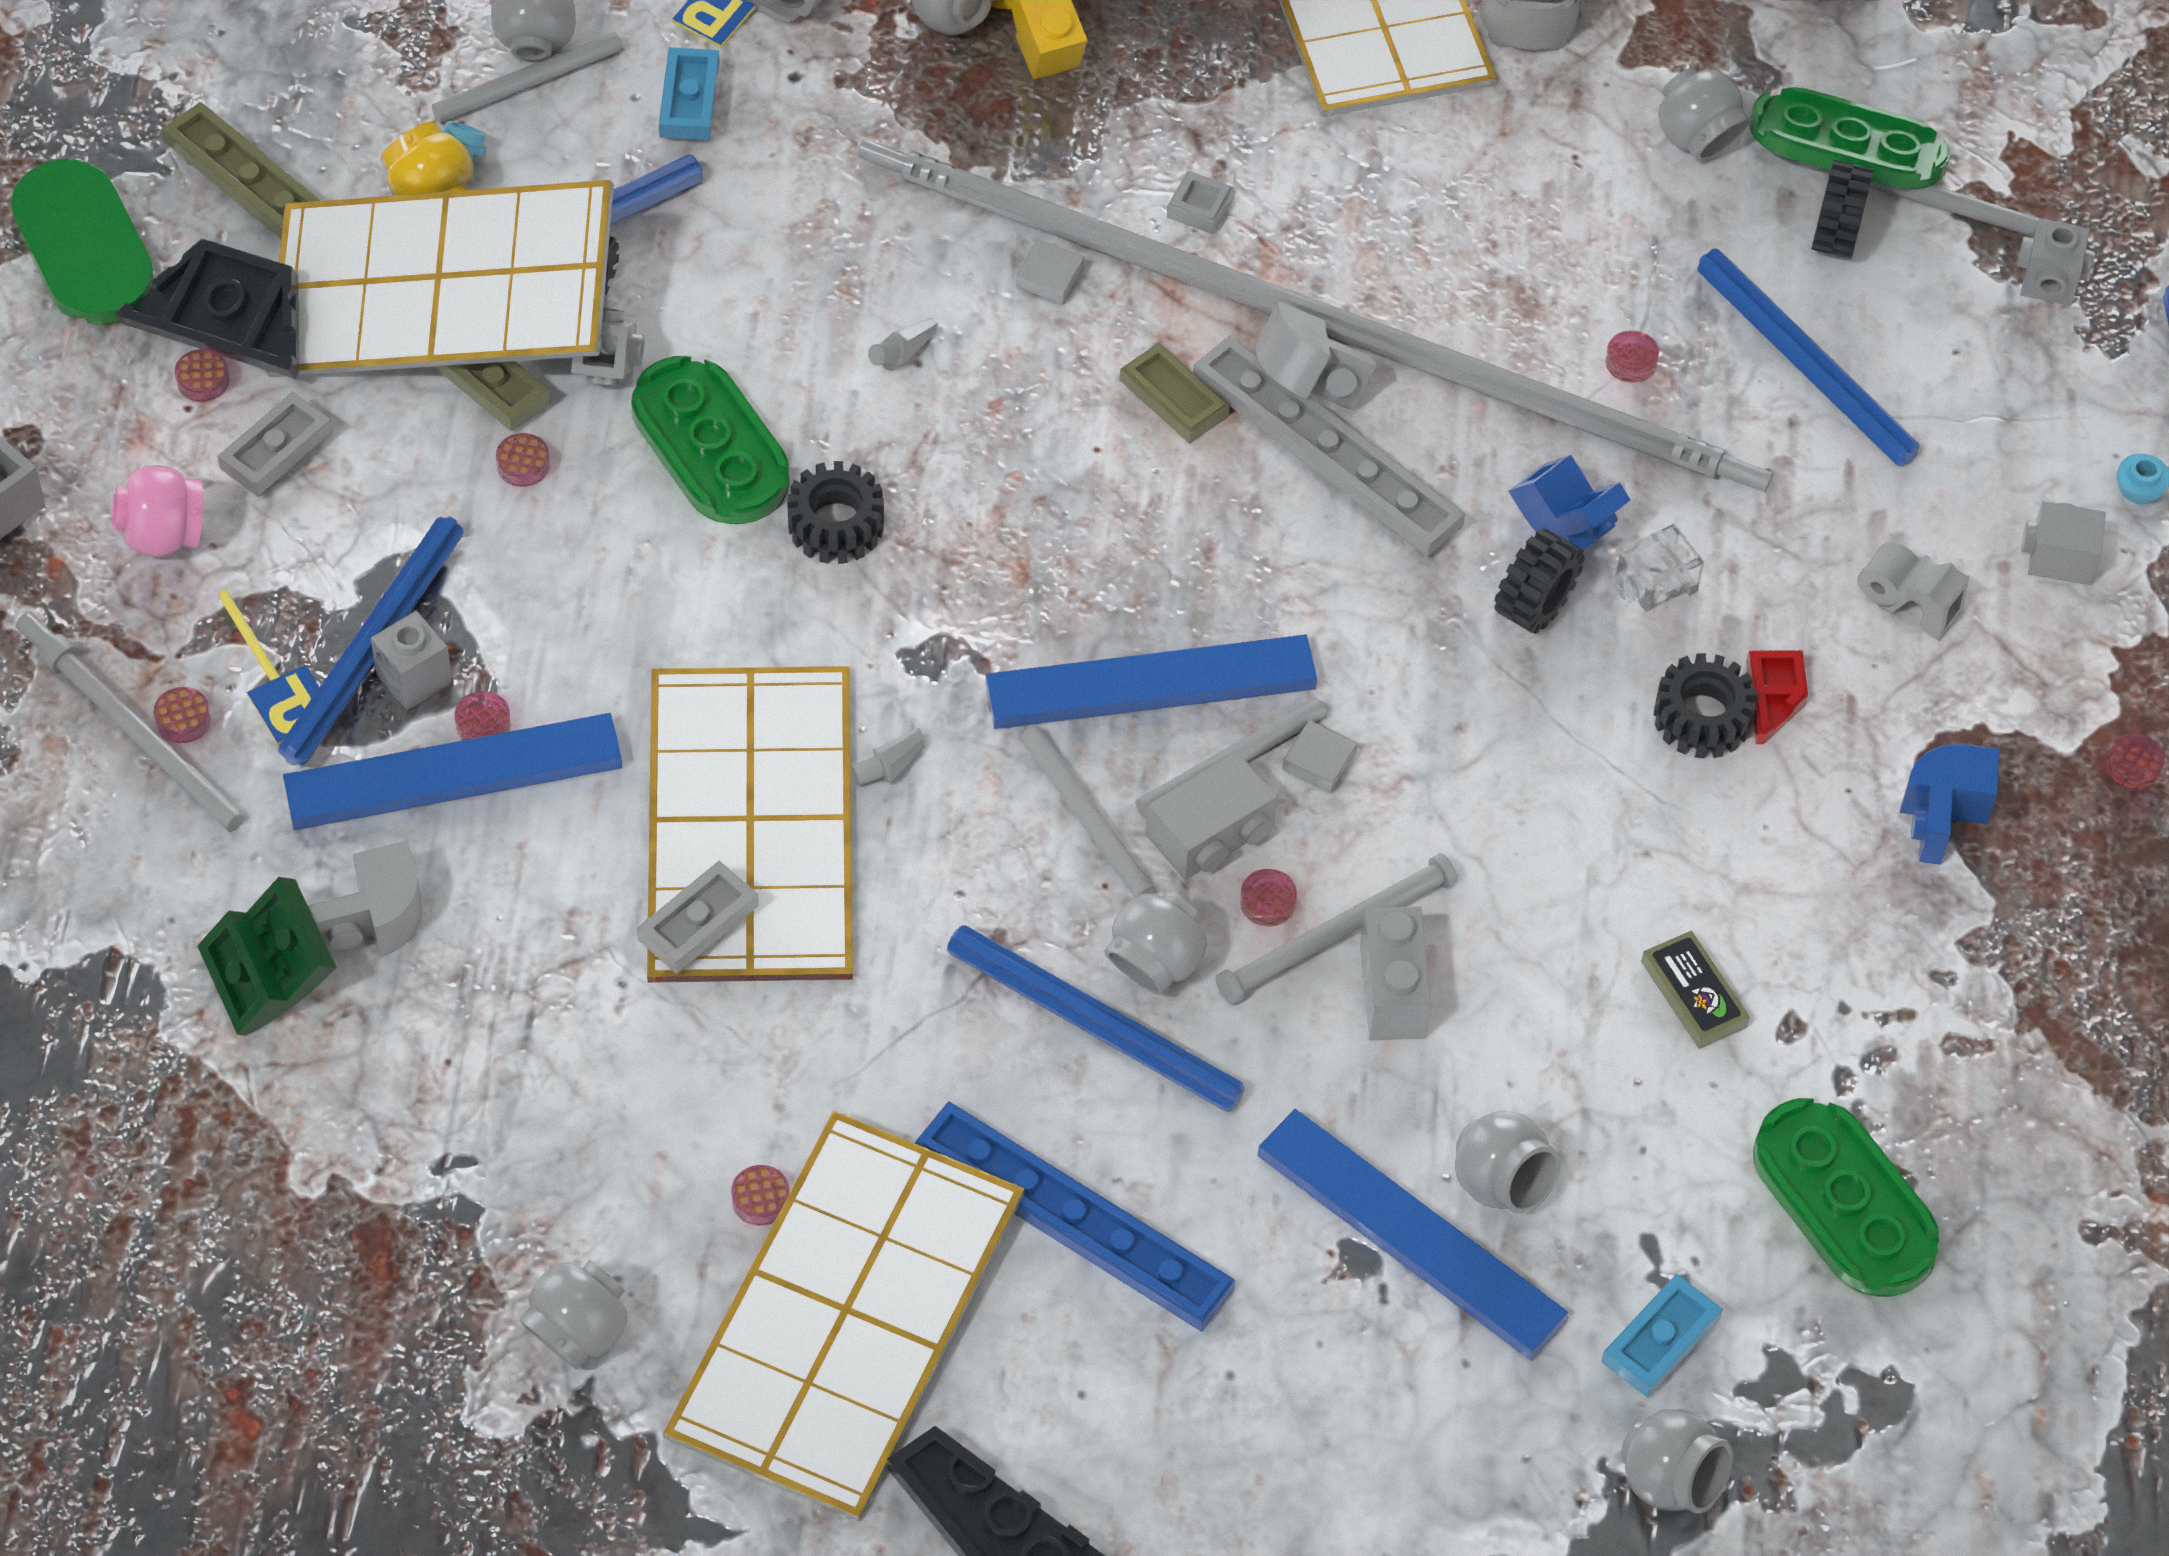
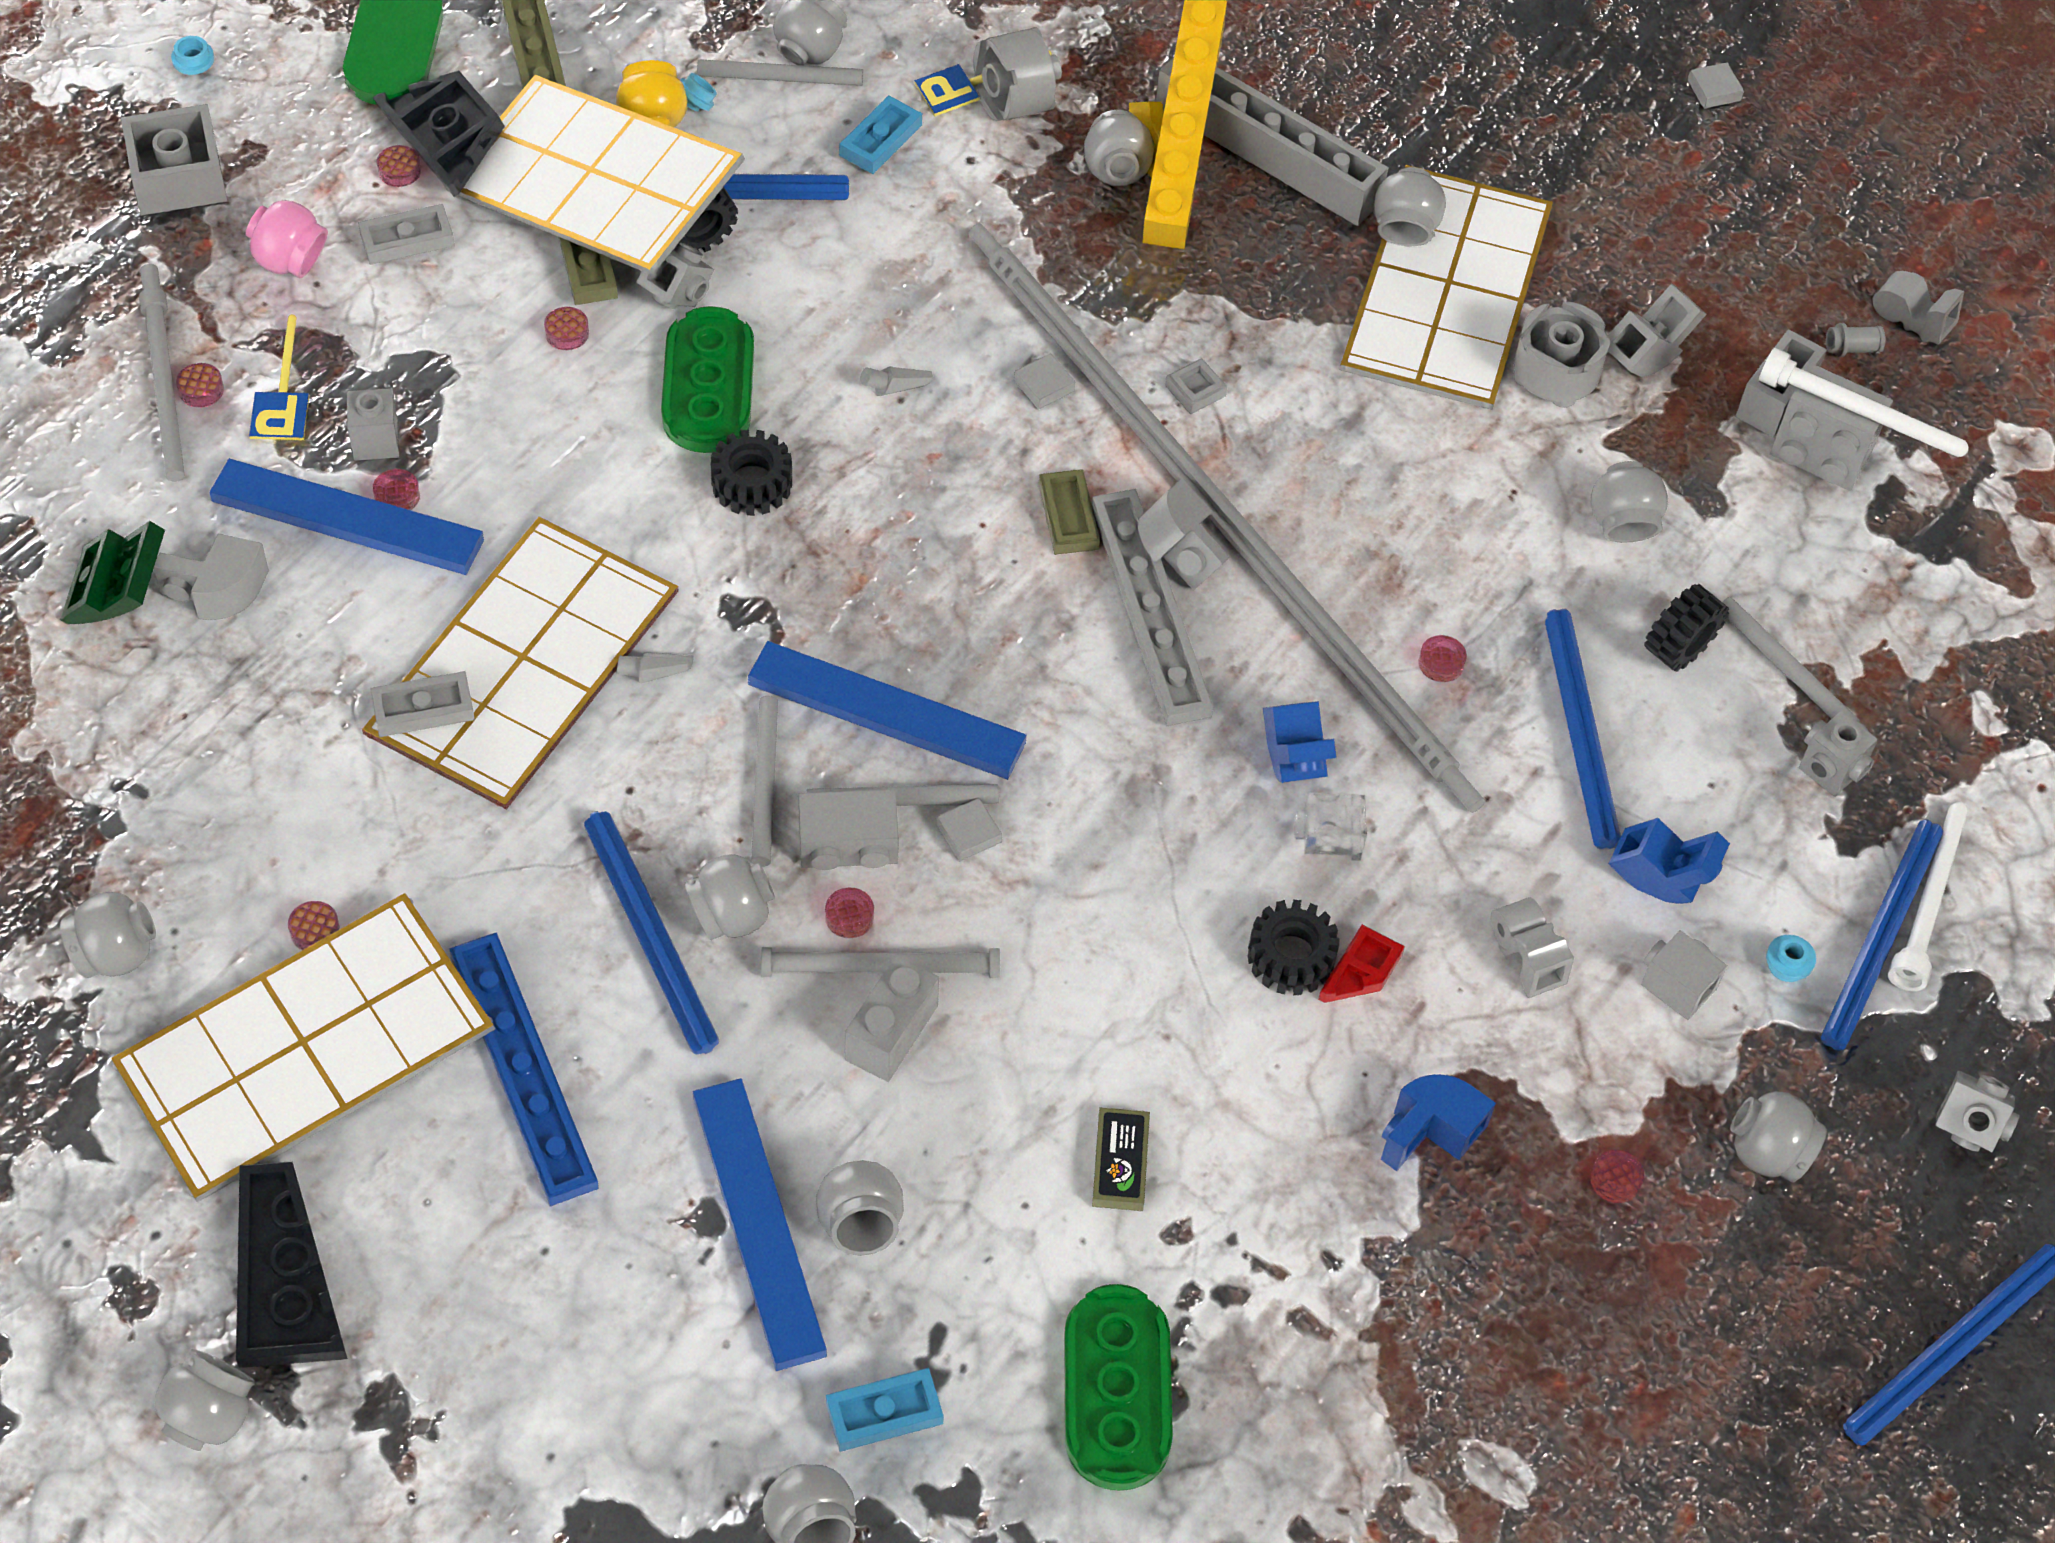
camera: 30 degrees right, 0 degrees up
blue axle [278,516,464,766] -> none
black tyre [1494,528,1585,634] -> none
green tile [1749,87,1950,189] -> none
none -> blue brick [1608,818,1730,904]

